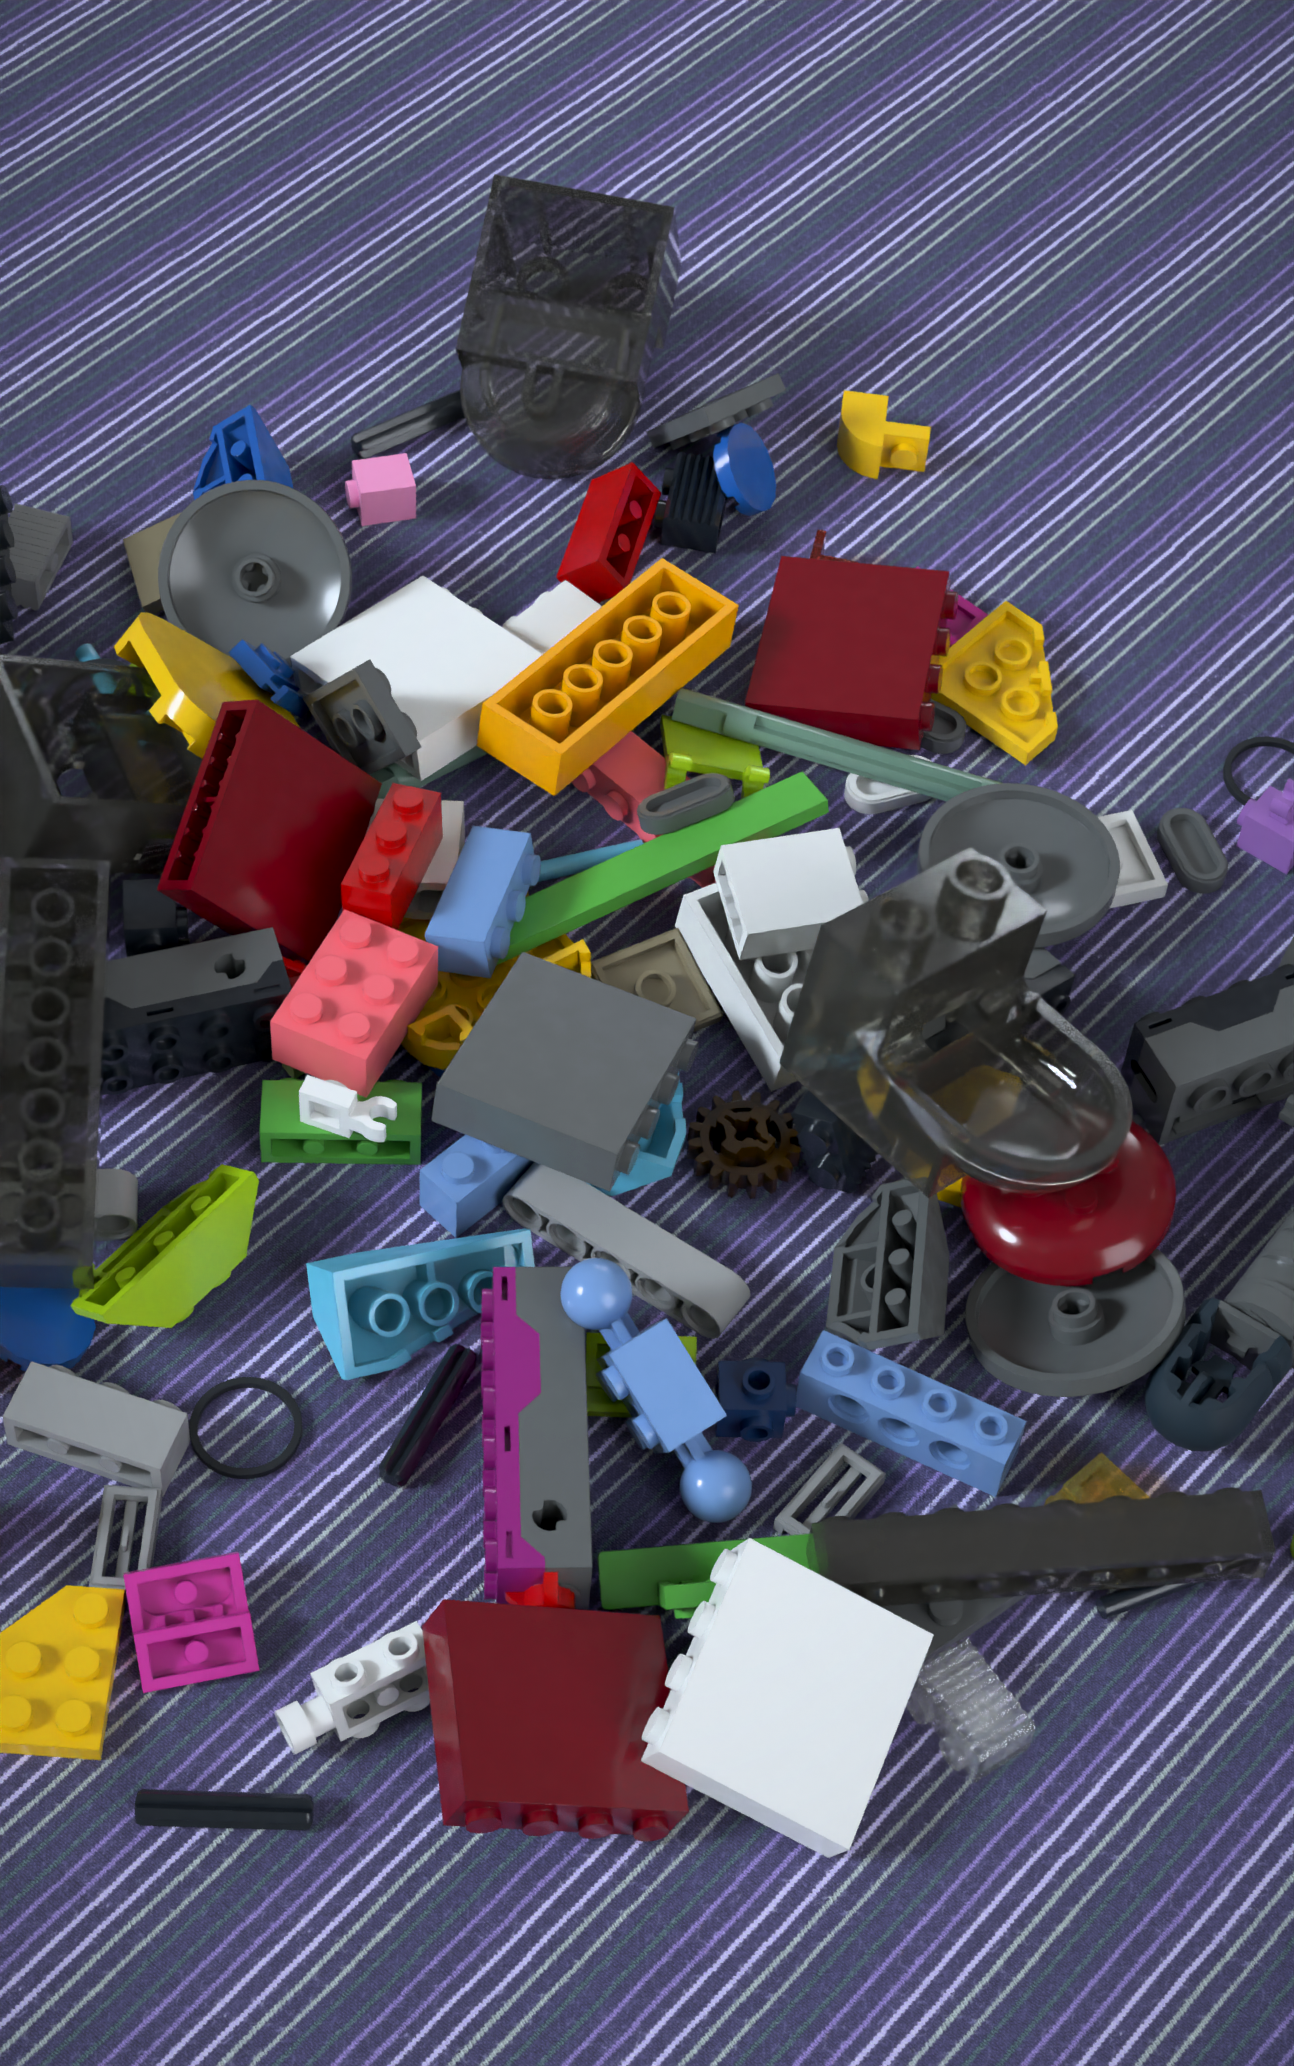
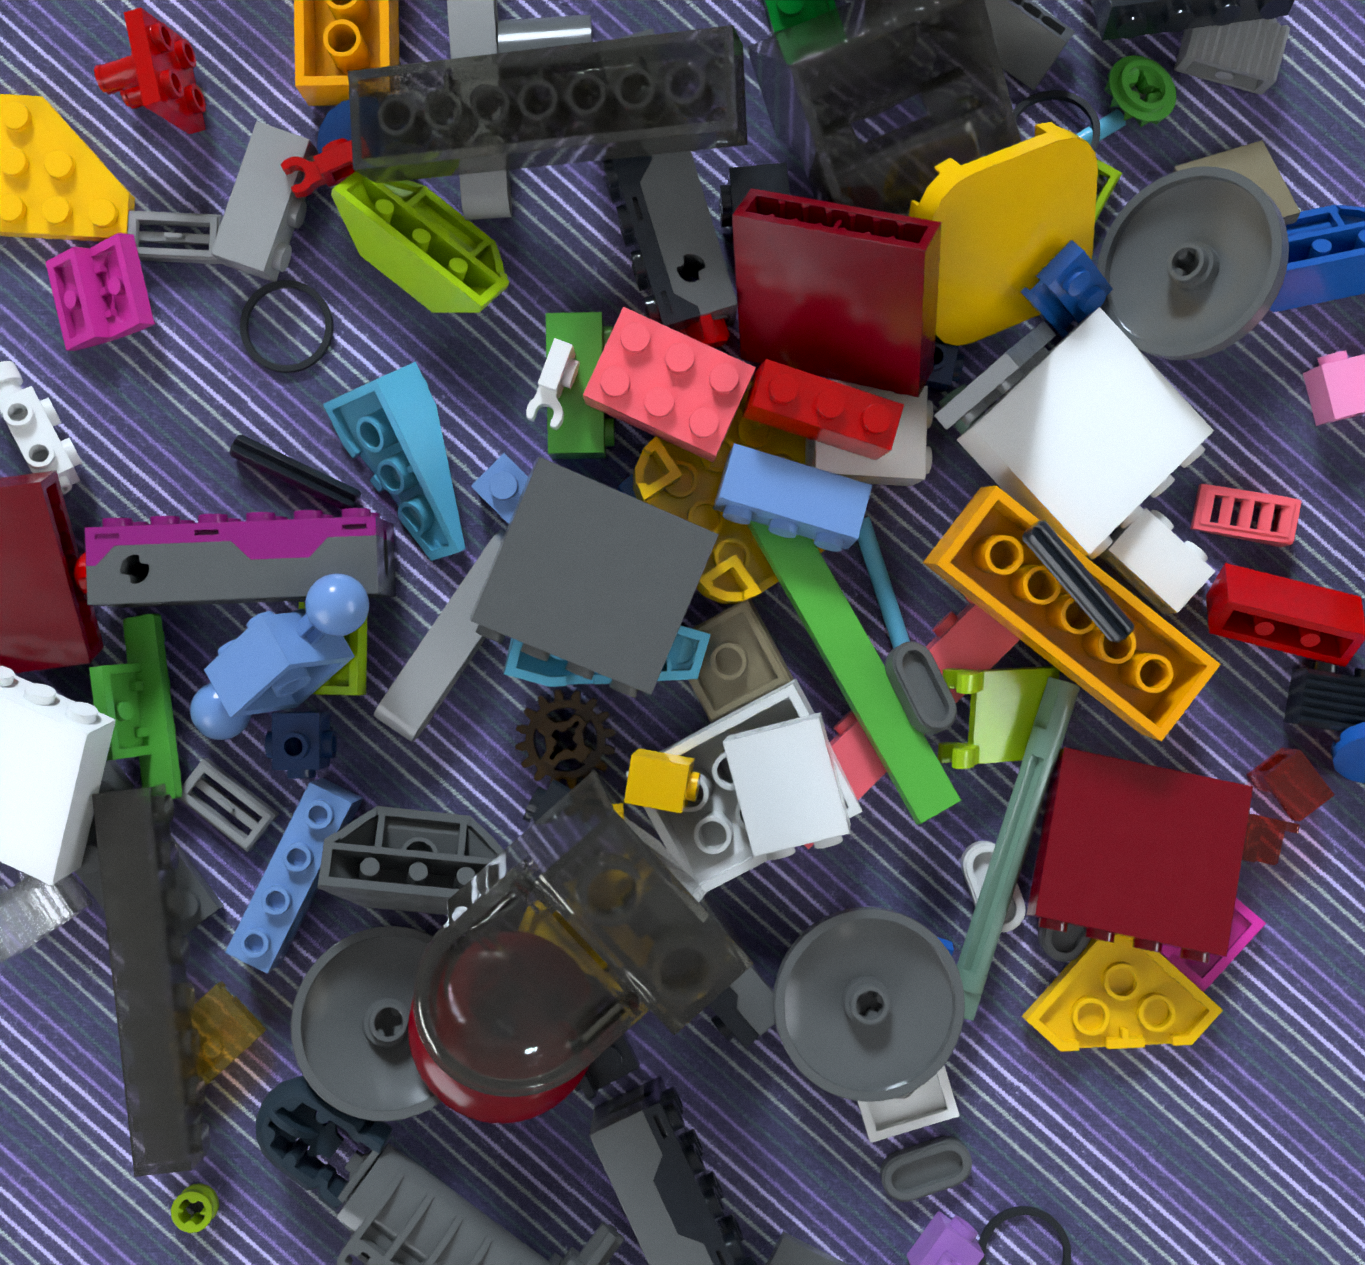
camera: 90 degrees right, 35 degrees up
none -> red plate [280,137,371,198]
none -> yellow brick [624,748,701,813]
none -> black axle [1022,521,1134,643]
none -> bright green gear [1104,55,1176,127]
none -> coral slope [1190,484,1301,547]
none -> clear red panel [1247,747,1335,822]

